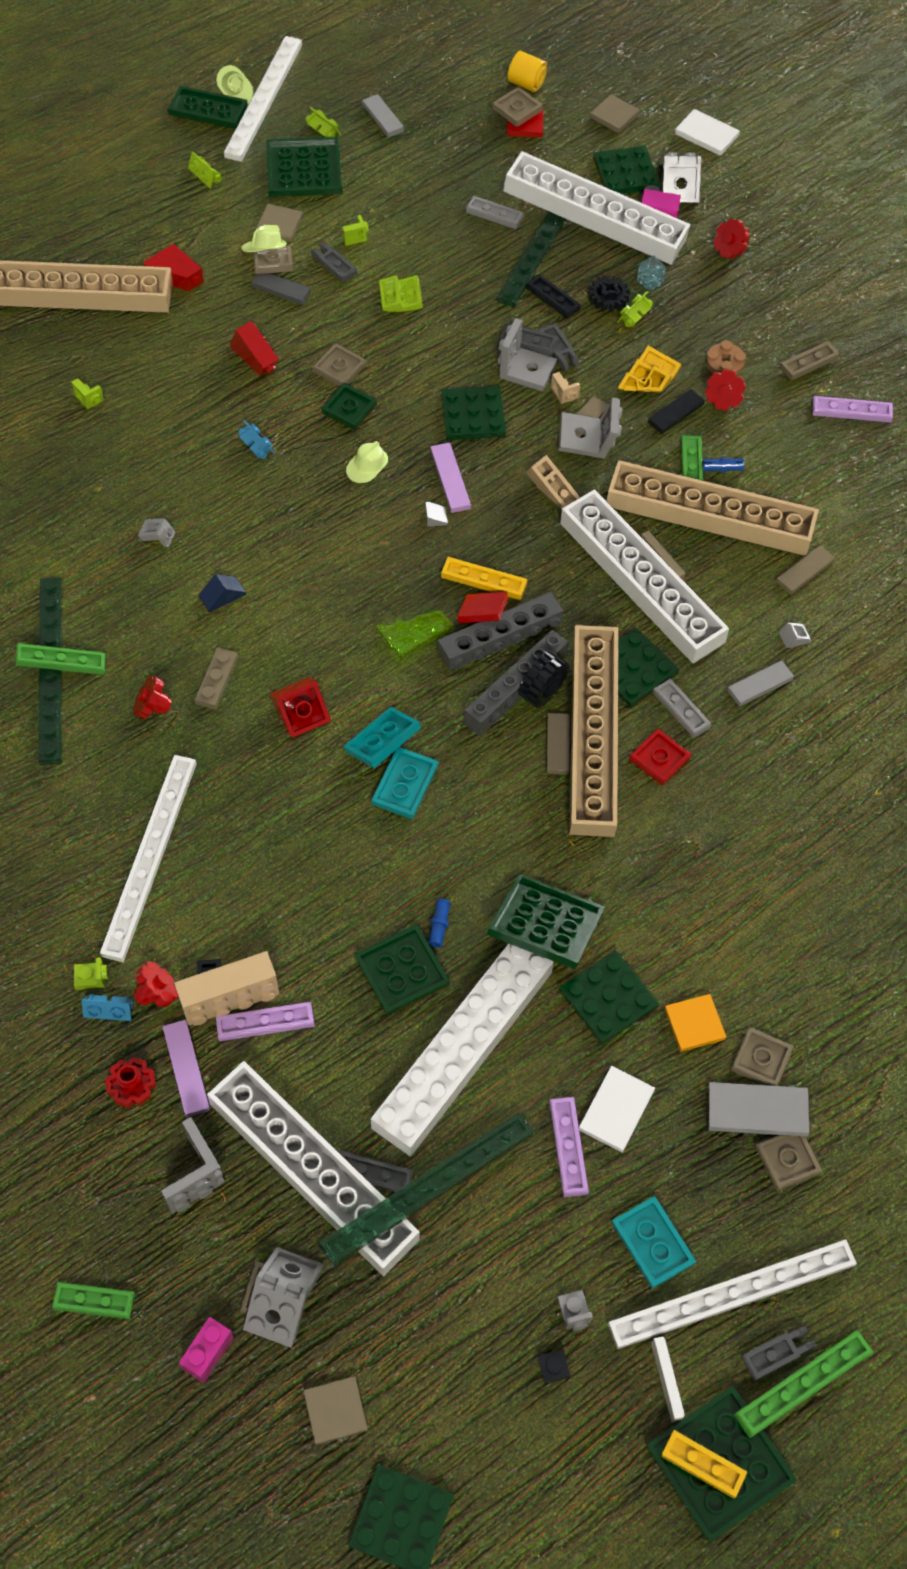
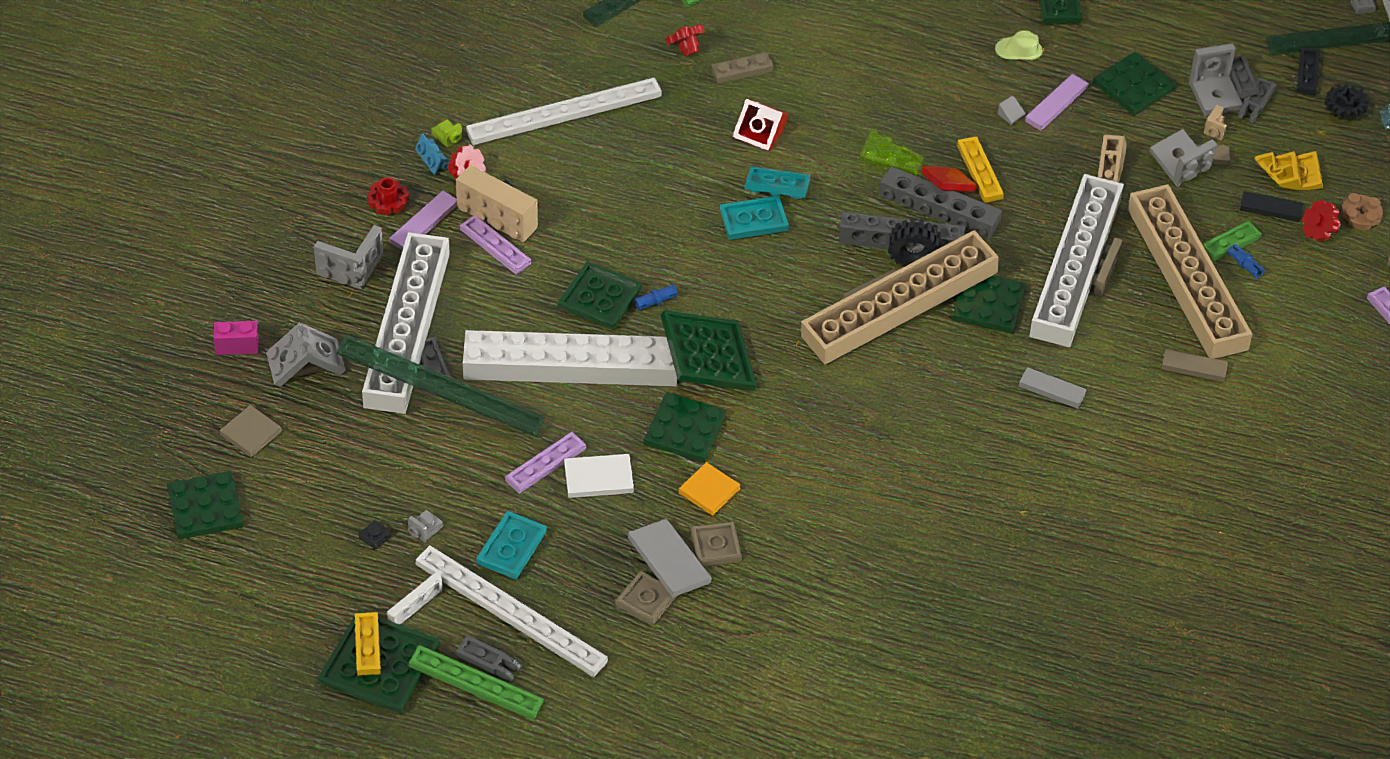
camera: 55 degrees right, 10 degrees down
bright green tile [52,1282,135,1320] -> none
dark blue slope [199,574,246,612] -> none
lime hinge [617,291,653,327] -> none
red tile [629,729,692,786] -> none
light grey tile [653,678,711,738] -> none
light grey slope [779,623,811,648] -> none

